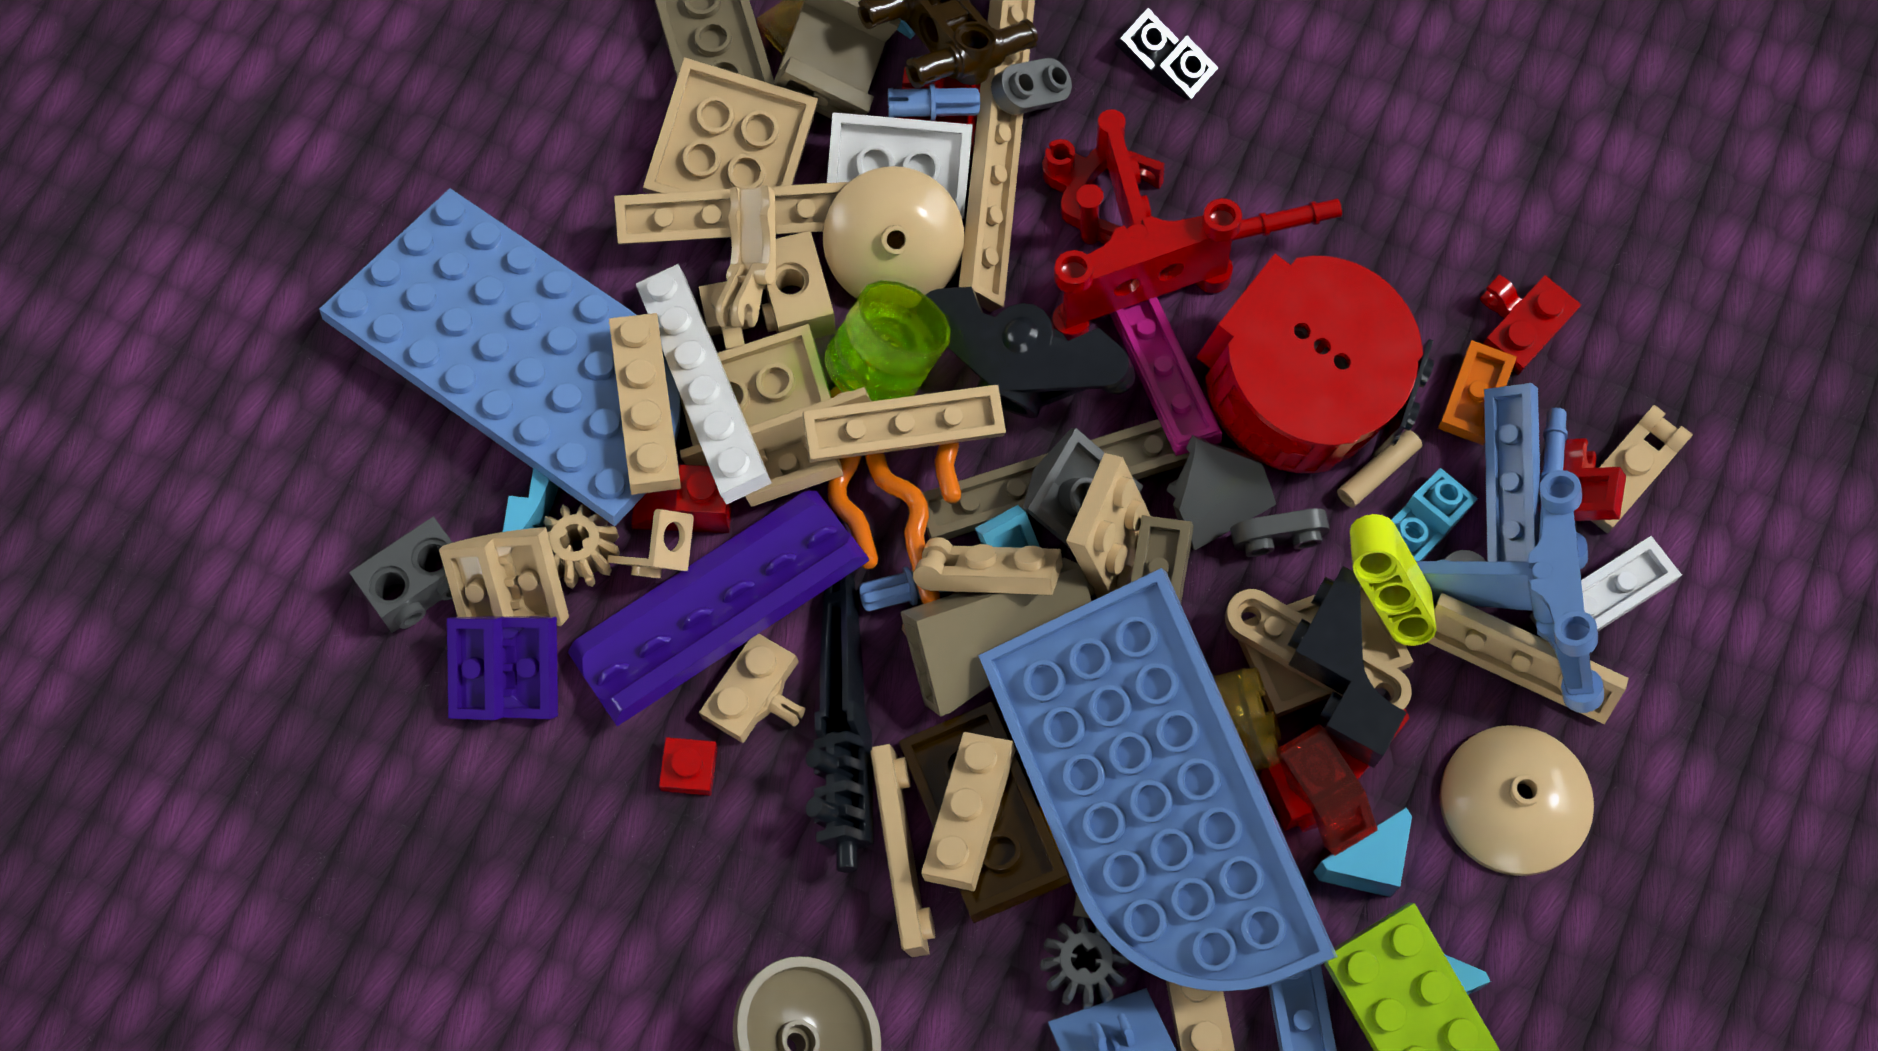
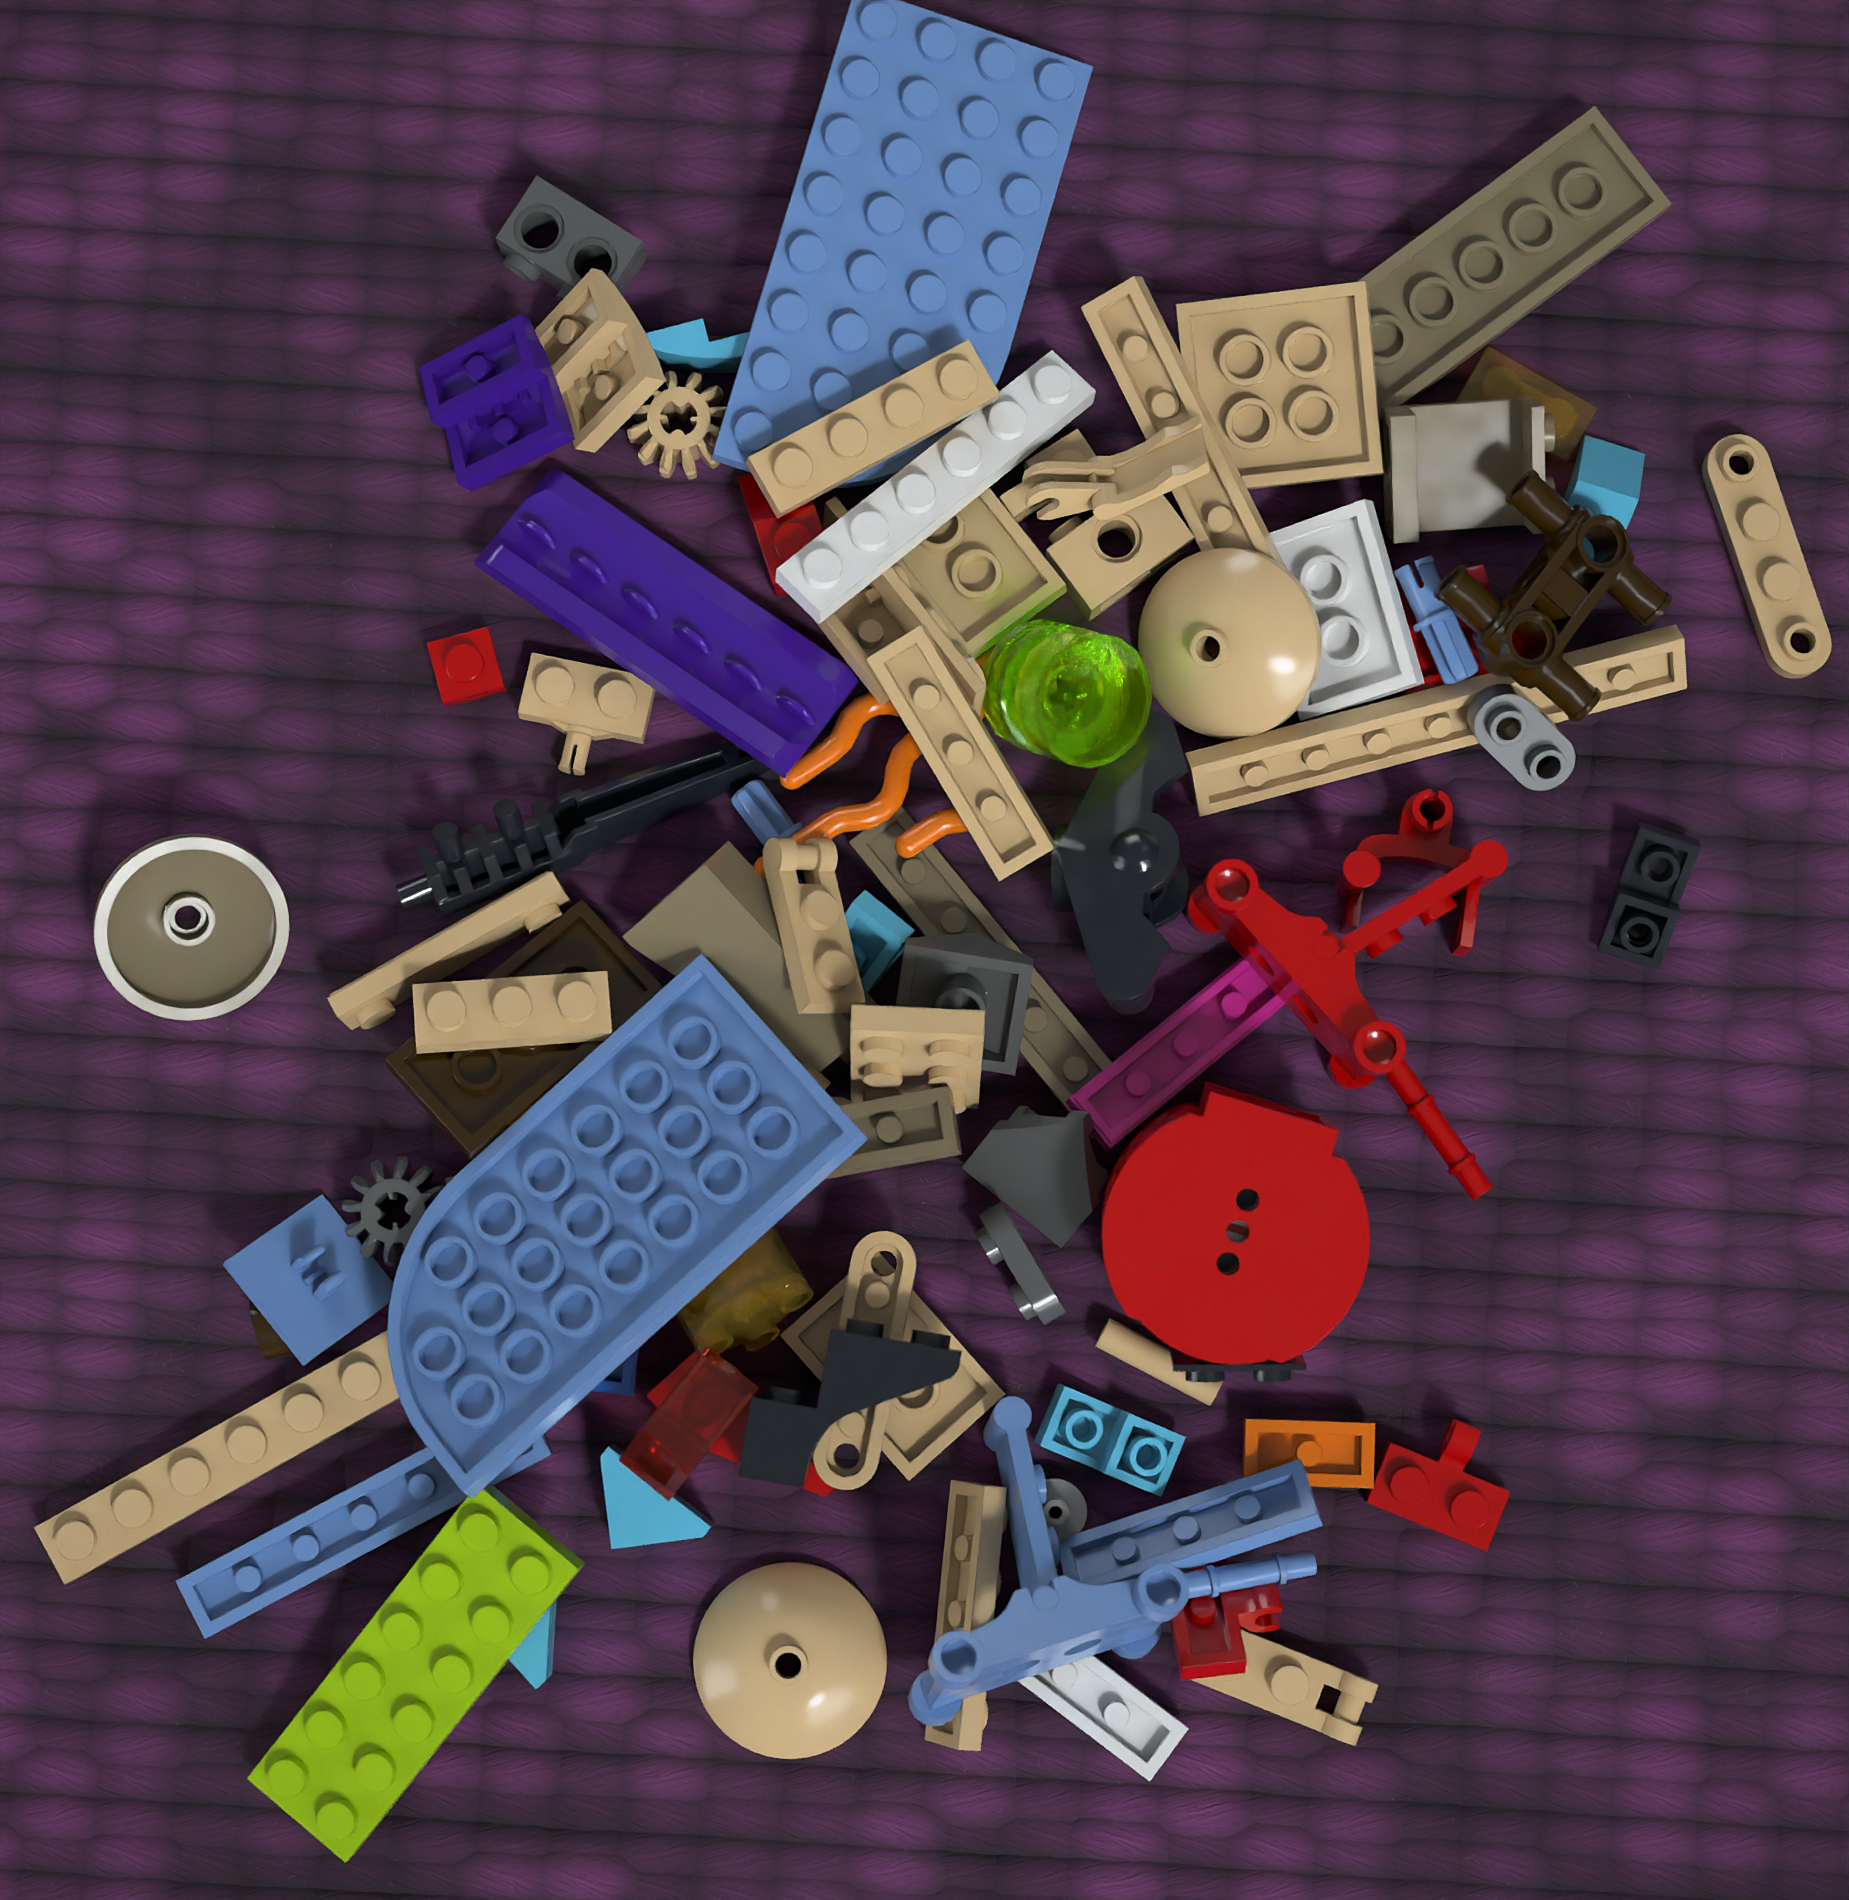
camera: 70 degrees right, 15 degrees up
tan bracket [607,509,694,578] -> none
neon yellow beam [1349,514,1437,646] -> none

